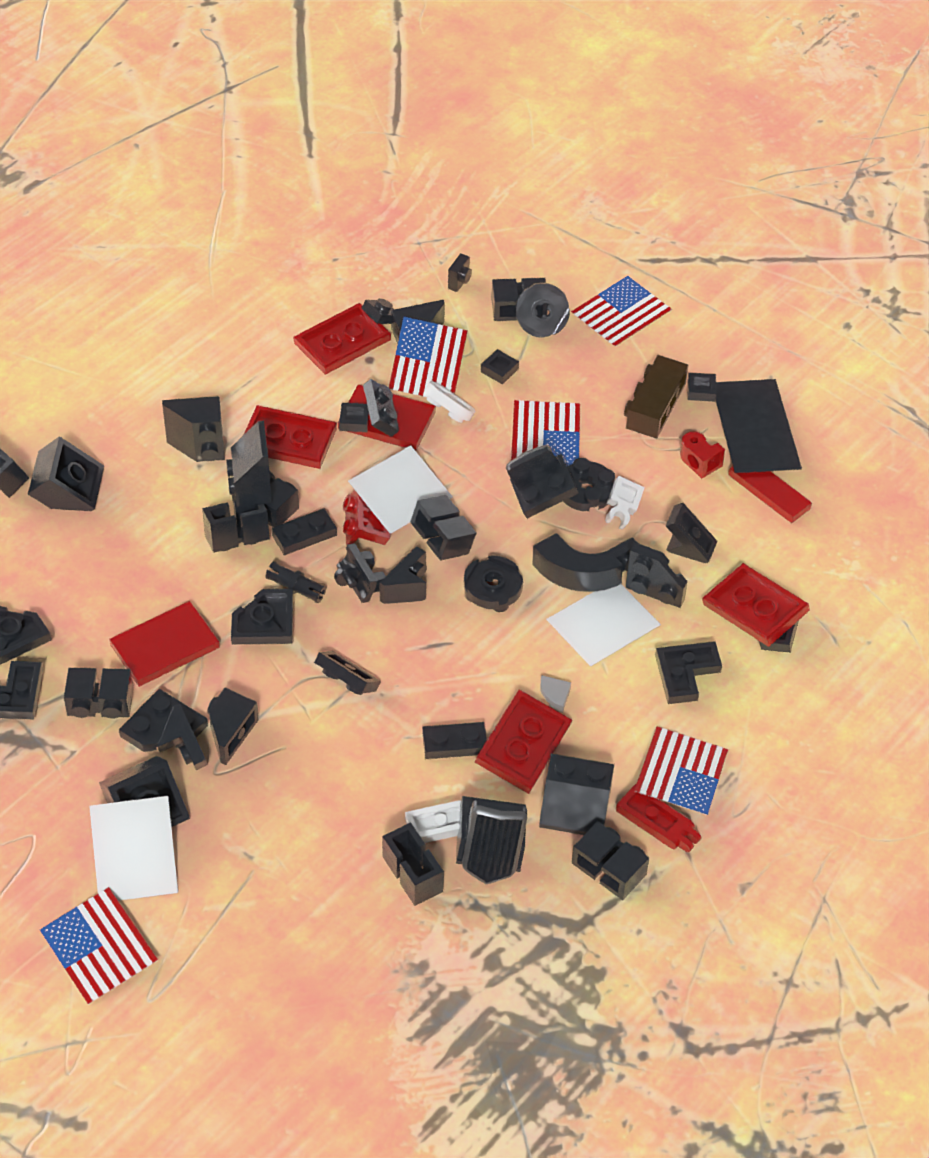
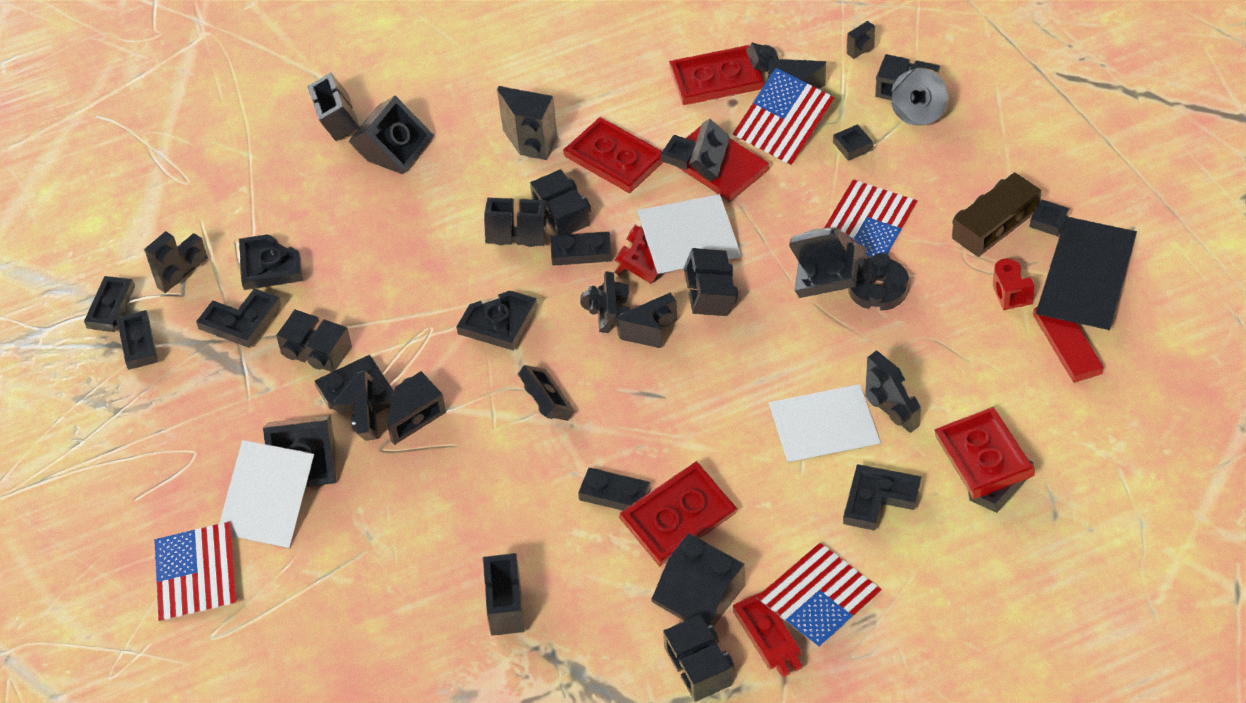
camera: 30 degrees right, 0 degrees up
red tile [109,601,220,687] -> none
black slope [226,421,272,506] -> none
black pin [265,561,327,603] -> none
white plate [405,800,461,843] -> none
white plate [424,381,475,423] -> none
black piece [456,796,527,884] -> none
black plate [464,556,523,612] -> none
black arch [532,533,638,592] -> none
light grey tile [540,675,571,713] -> none
sticker [571,276,672,346] -> none
white plate [605,476,645,530] -> none
black slope [666,503,718,563] -> none

